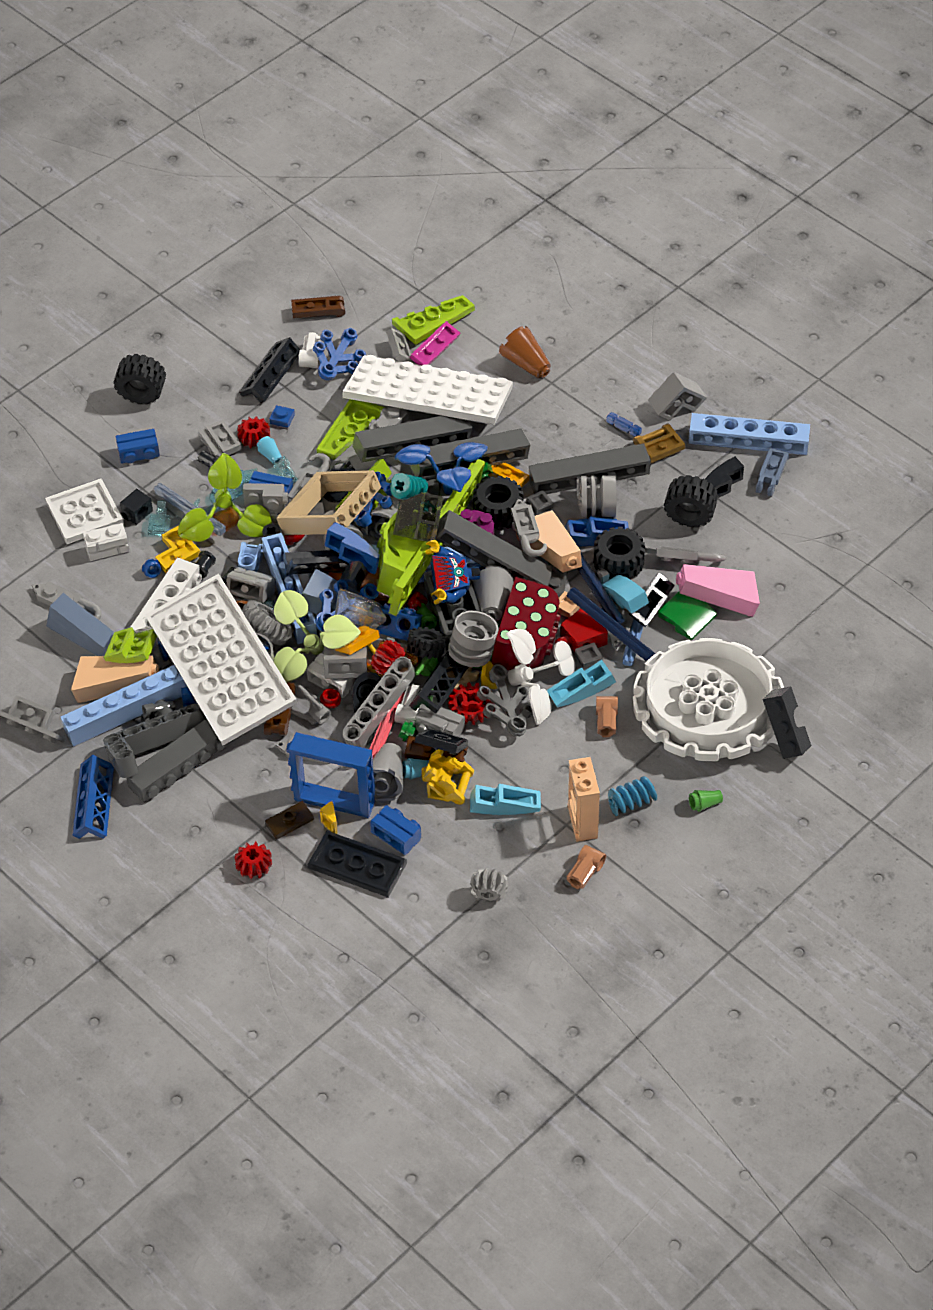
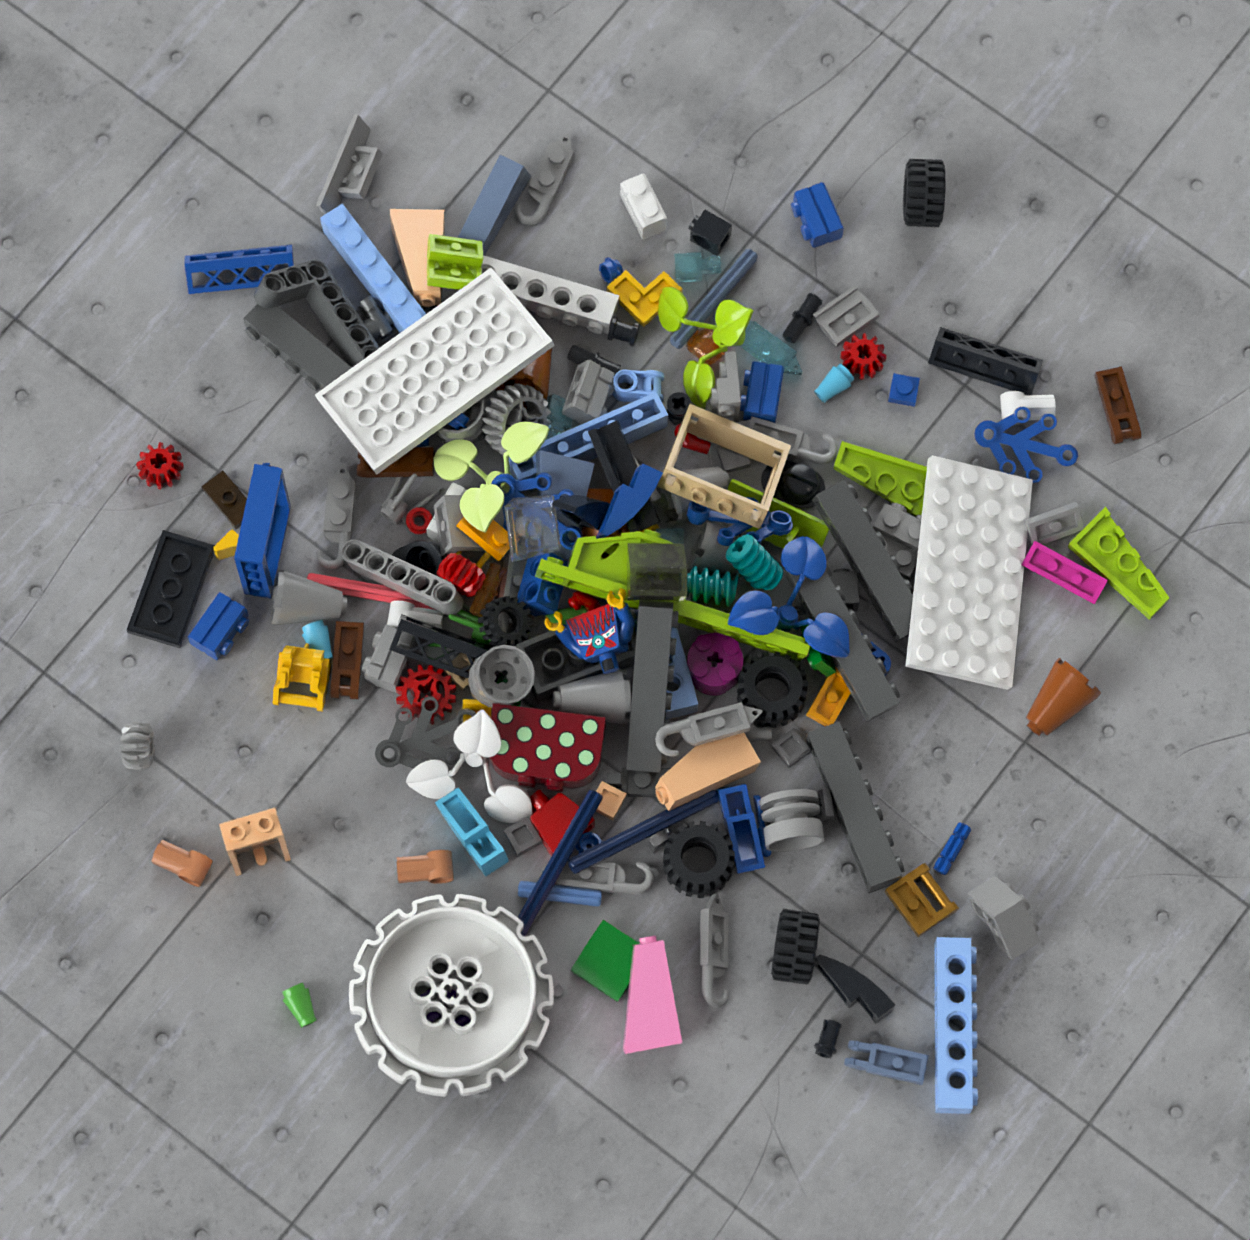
camera: 80 degrees right, 20 degrees up
white plate [45,478,124,544] -> none
clear light blue plate [273,456,298,483] -> none
green plate [398,721,416,742] -> none
black plate [415,729,468,754] -> none
medium azure slope [470,784,541,815] -> none
medium azure slope [602,575,649,613] -> none
dark azure piece [608,776,657,816] -> none
black slope [629,573,675,627] -> none
black arch [762,686,812,759] -> none
none -> black pin [814,1020,842,1058]

